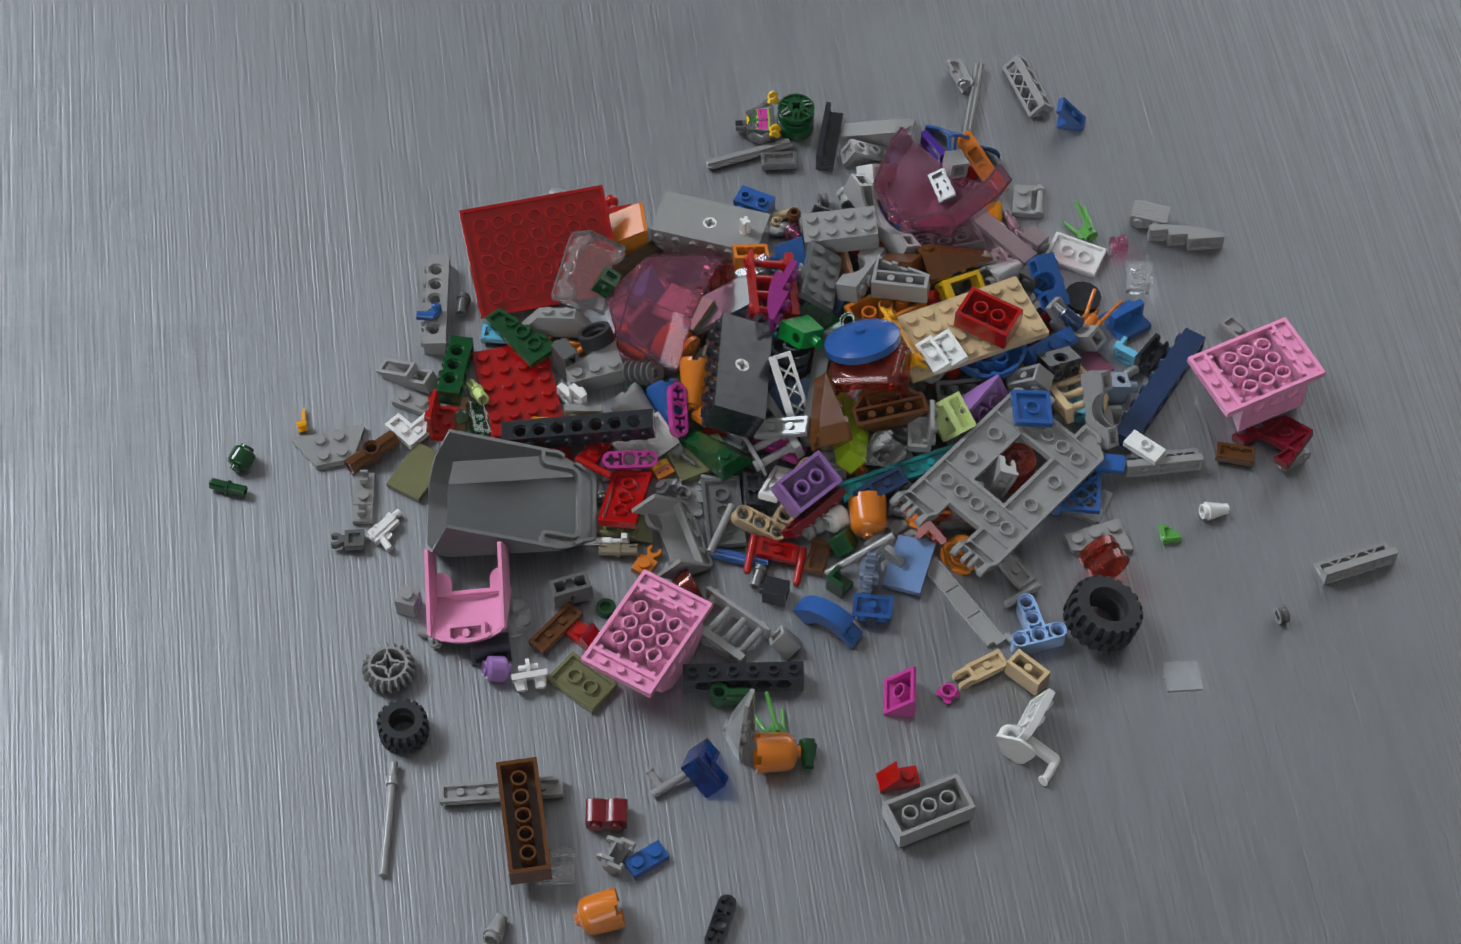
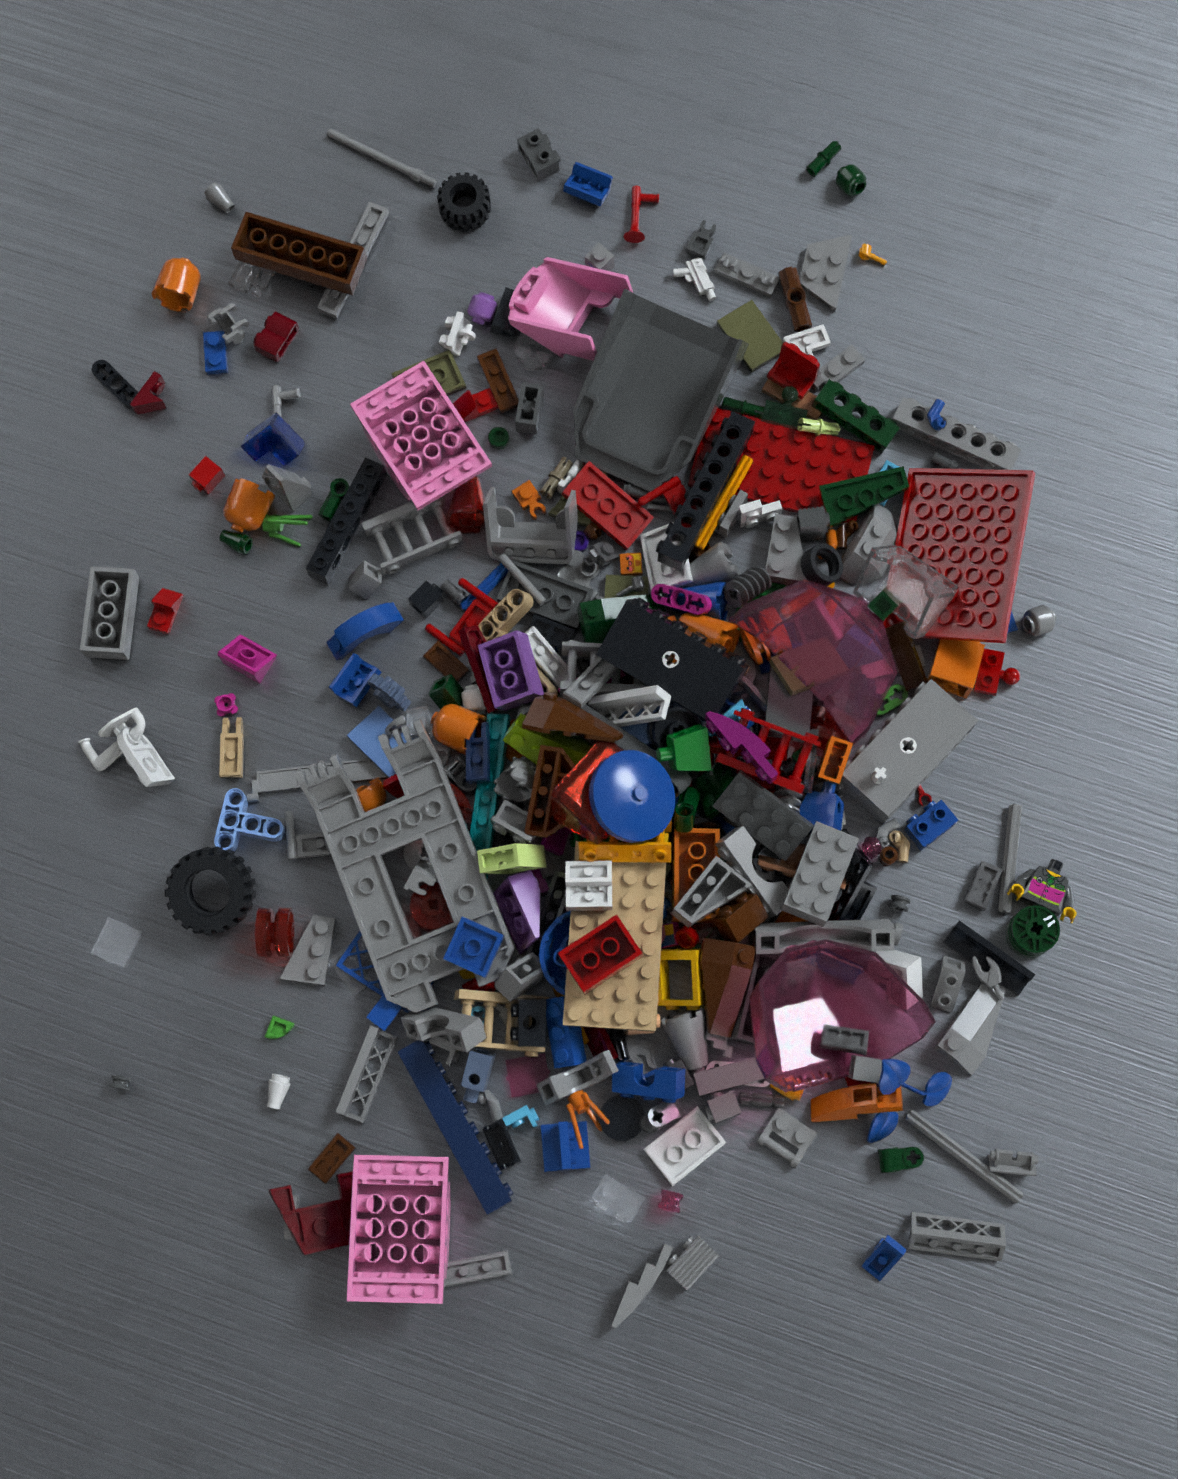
camera: 120 degrees right, 20 degrees up
light grey gear [361,642,416,694] -> none
light grey slope [377,358,438,394] -> none
dark pink beam [601,450,658,470] -> none
light grey bar [824,532,896,576] -> none
dark green panel [826,564,854,599] -> none
dark purple tile [920,130,945,166] -> none
tan brick [1005,649,1051,697] -> none
dark blue piece [1051,301,1085,331] -> none
bright green plant [1063,201,1098,242] -> none
white plate [1123,429,1166,465] -> none
light grey fence [1314,541,1399,585] -> none
none -> dark red slope [130,371,167,414]
none -> red brick [189,456,225,495]
none -> dark grey brick [517,128,561,182]
none -> blue bracket [563,162,613,206]
none -> red piece [623,186,659,243]
none -> dark grey piece [639,1100,685,1133]
none -> dark green piece [877,1147,924,1173]
none -> light grey hand [972,956,1004,1001]

